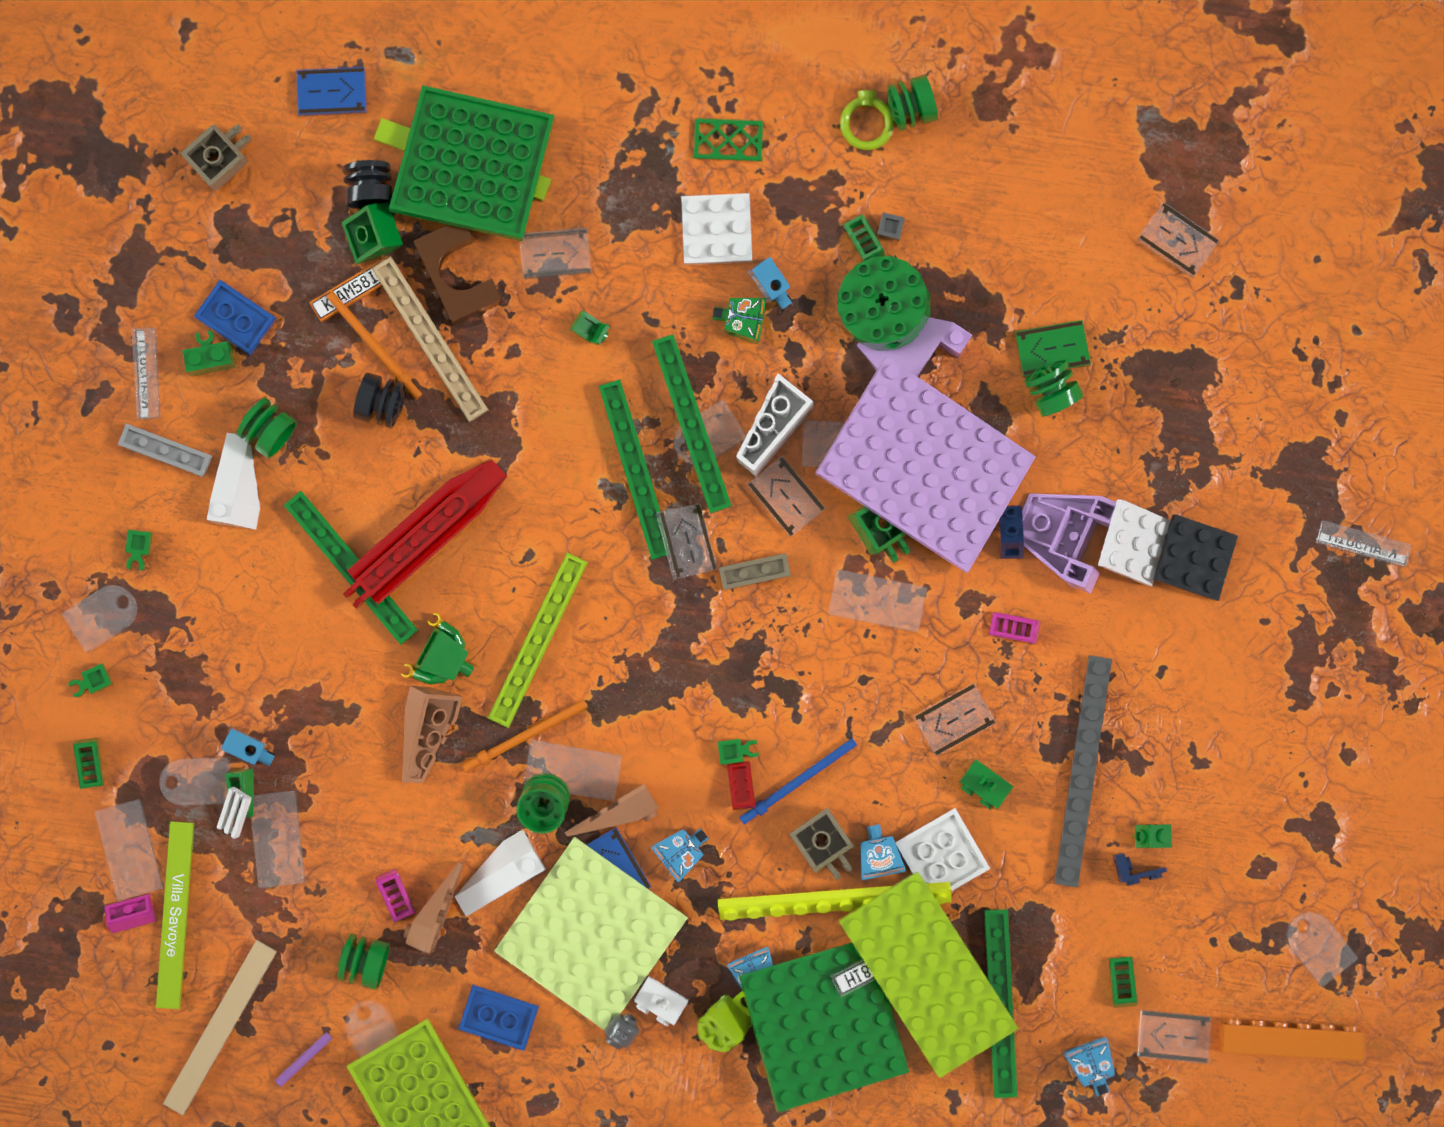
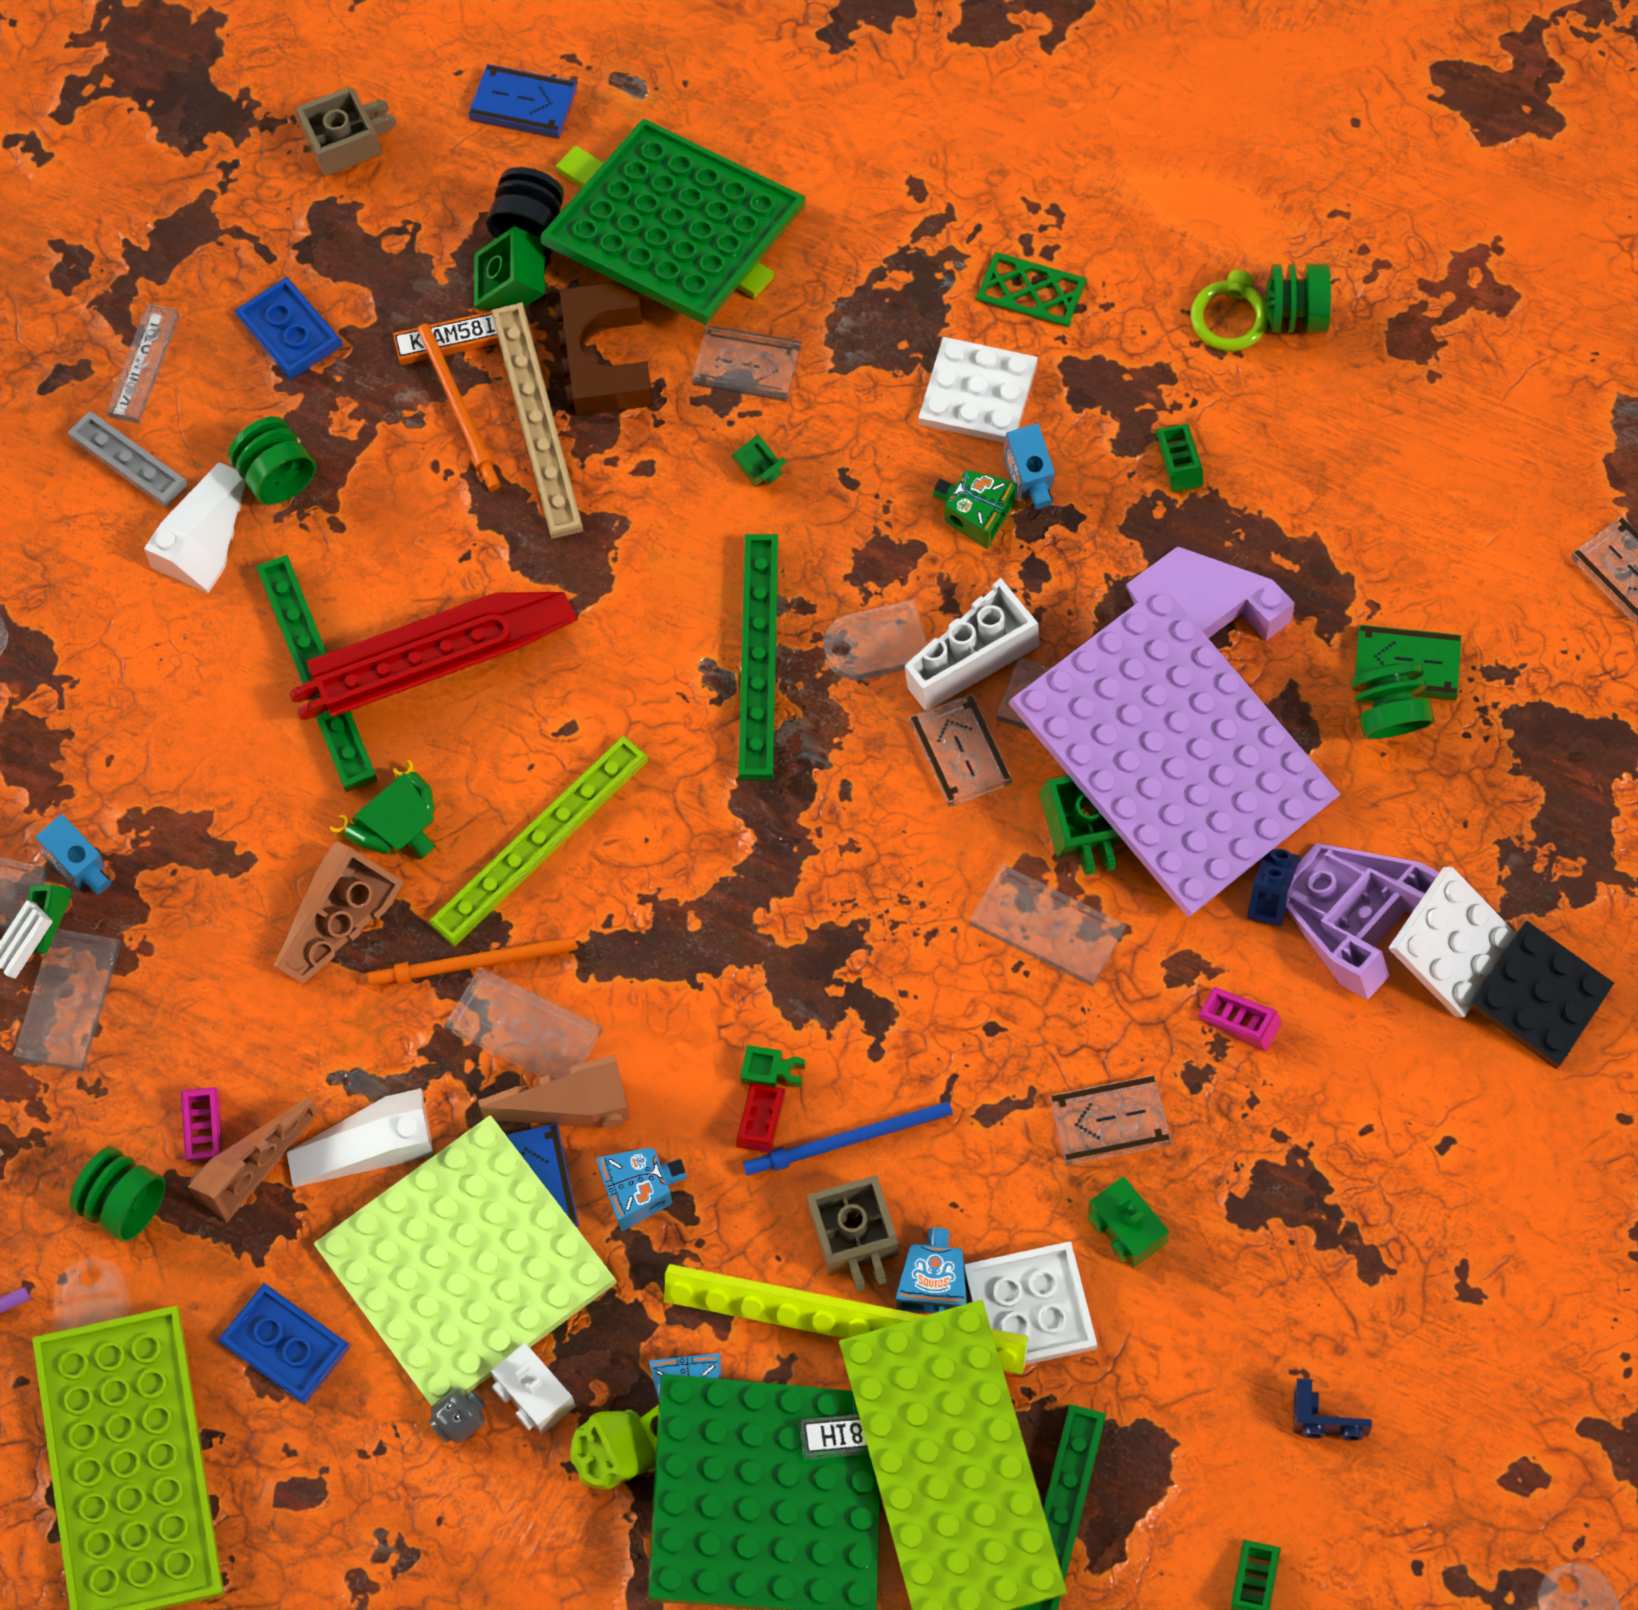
camera: 20 degrees right, 20 degrees down
green plate [125,530,153,571] -> none
green brick [182,330,236,376] -> none
black wheel [353,372,405,429] -> none
green wheel [516,773,570,834] -> none
green plate [652,334,732,514] -> none
clear tile [656,503,718,580] -> none
dark tan plate [719,553,791,590] -> none
green brick [838,256,931,351] -> none
dark grey plate [877,212,905,241] -> none
dark grey plate [1054,655,1112,887] -> none
green bracket [1134,824,1172,848] -> none

